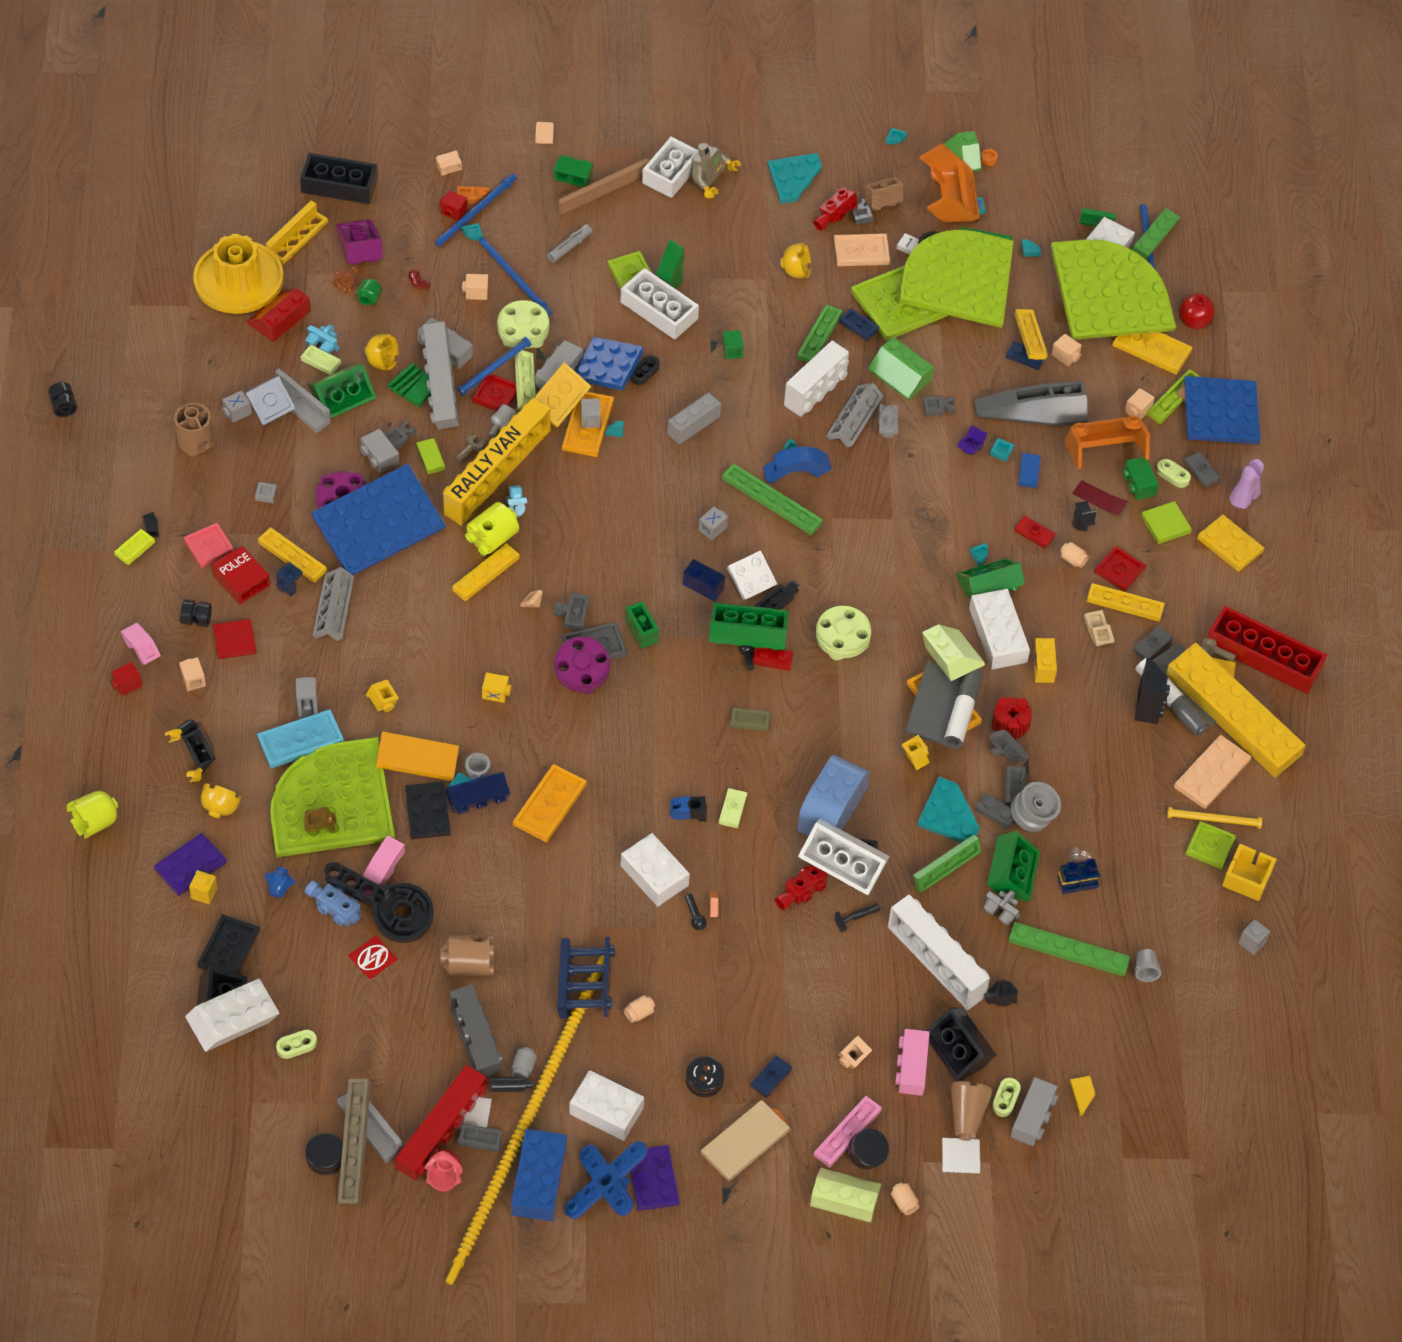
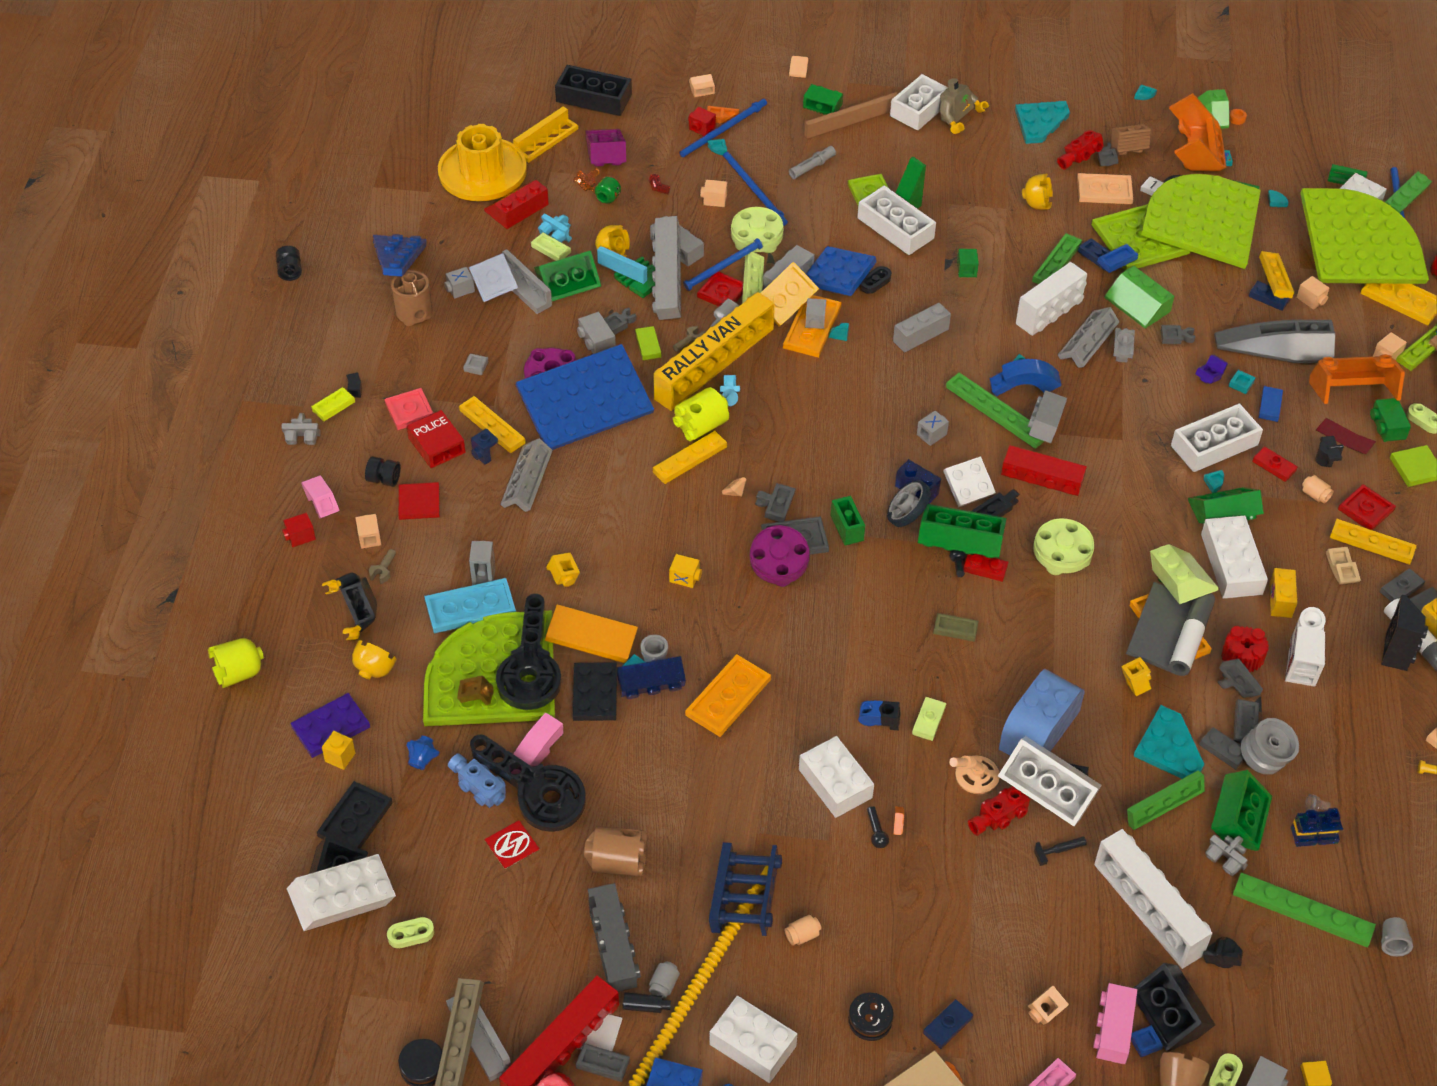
camera: 10 degrees right, 5 degrees down
none -> light grey hips [282,413,321,445]
none -> dark tan bar [369,549,396,584]
none -> blue wing [373,234,426,277]
none -> black beam [496,594,561,710]
none -> medium azure tile [597,246,647,284]
none -> wheel [887,480,931,527]
none -> light nougat dish [950,755,1000,794]
none -> red brick [1001,445,1087,496]
none -> light grey brick [1028,390,1067,443]
none -> blue tile [1097,244,1138,273]
none -> blue tile [1131,1025,1163,1057]
none -> white brick [1171,403,1263,472]
none -> white piece [1285,607,1326,686]

